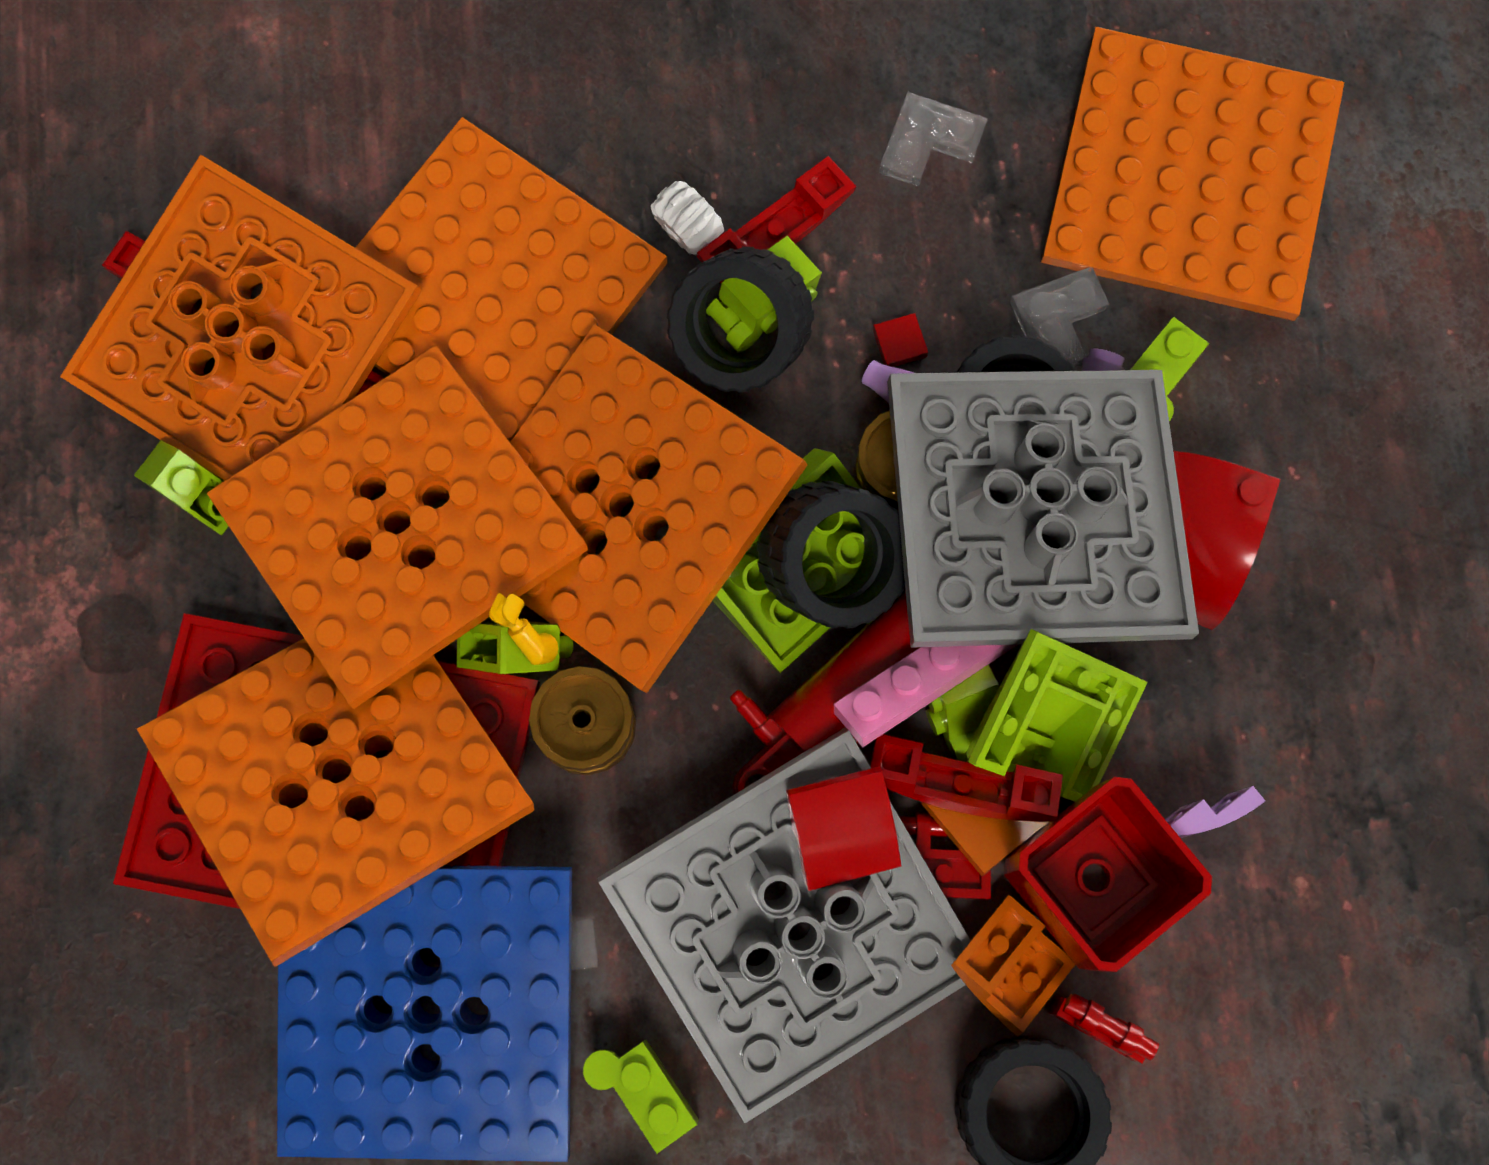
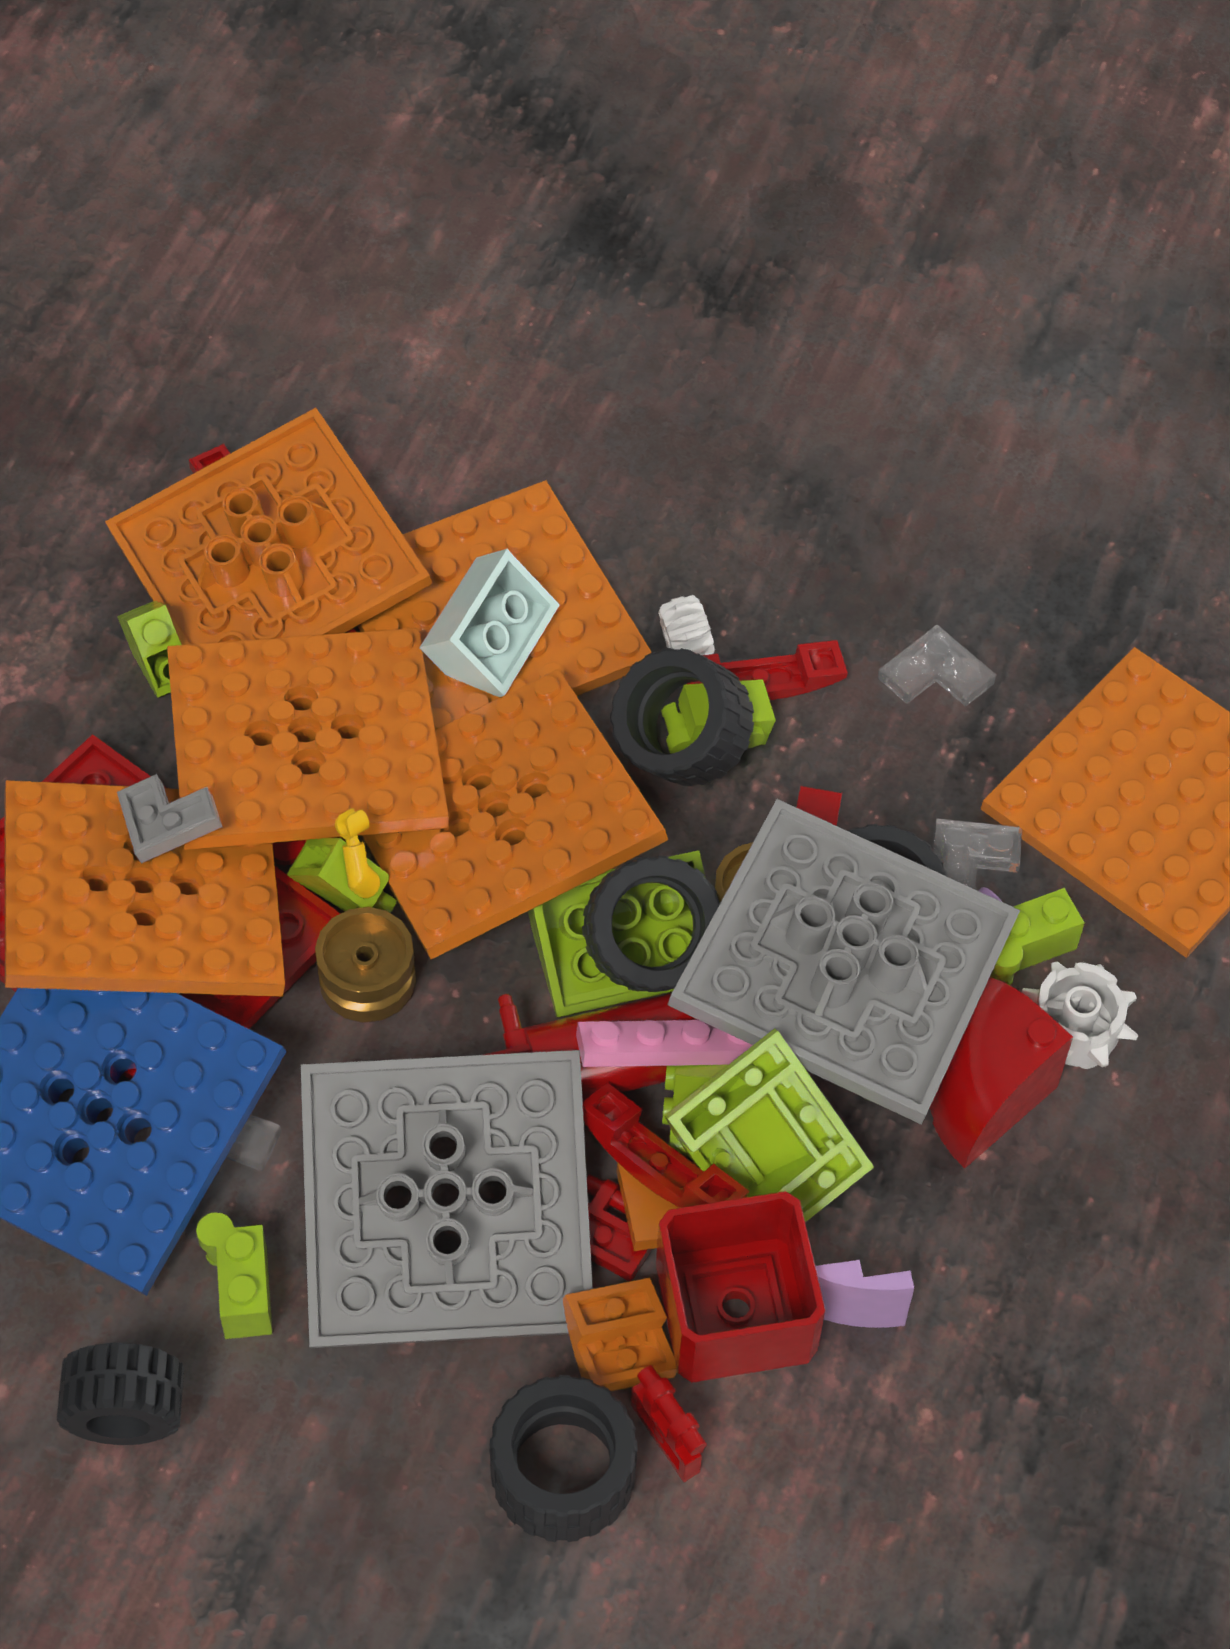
camera: 25 degrees right, 20 degrees down
red slope [786,766,902,891] -> none
none -> light grey tile [117,774,223,863]
none -> light aqua slope [419,549,560,697]
none -> white brick [1022,961,1138,1069]

